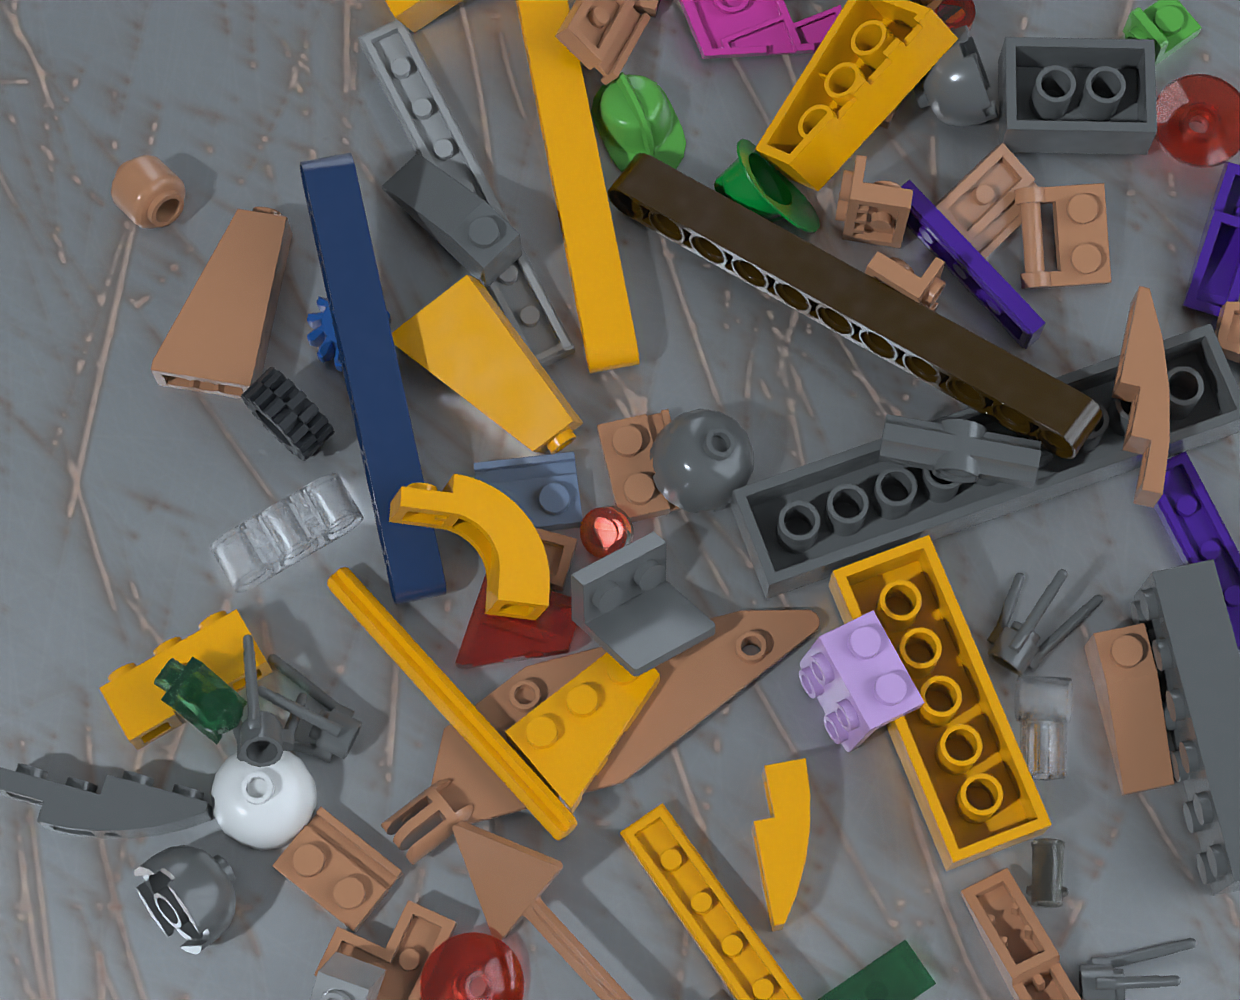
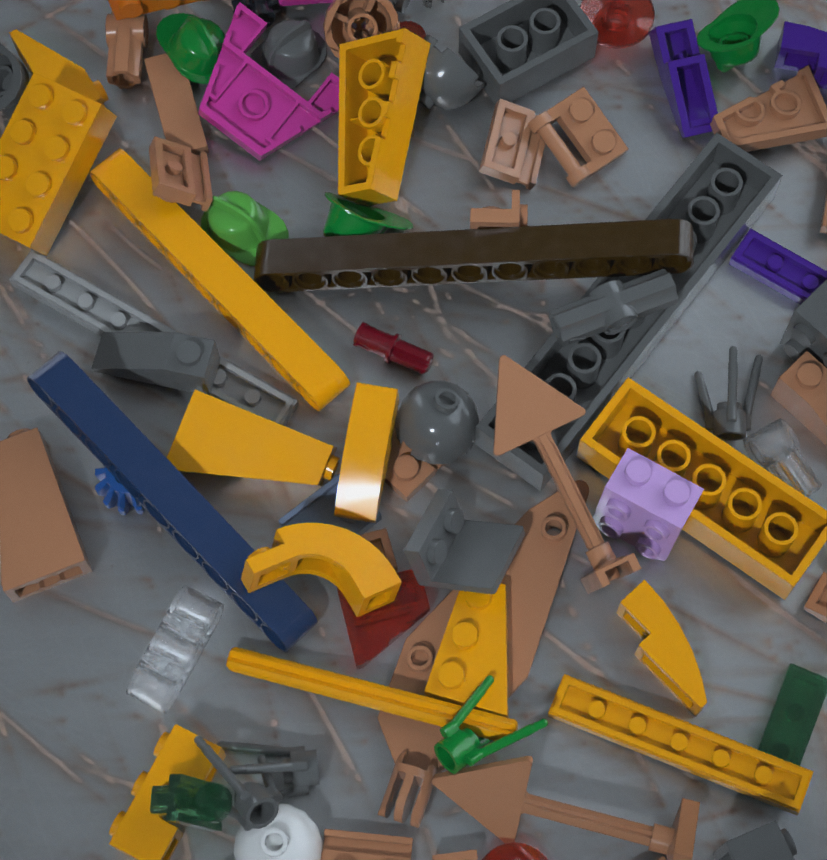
camera: 30 degrees left, 5 degrees down
black tyre [241,367,335,461] -> none
clear red tile [580,506,634,558] -> none
nougat bracket [835,155,913,248] -> none
dark purple tile [901,179,1046,349] -> none
nougat slope [1112,286,1170,508] -> none
none -> light orange slope [334,382,399,523]
none -> dark red axle [353,322,434,374]
none -> green plant [434,675,548,774]
none -> nougat piece [493,355,642,594]

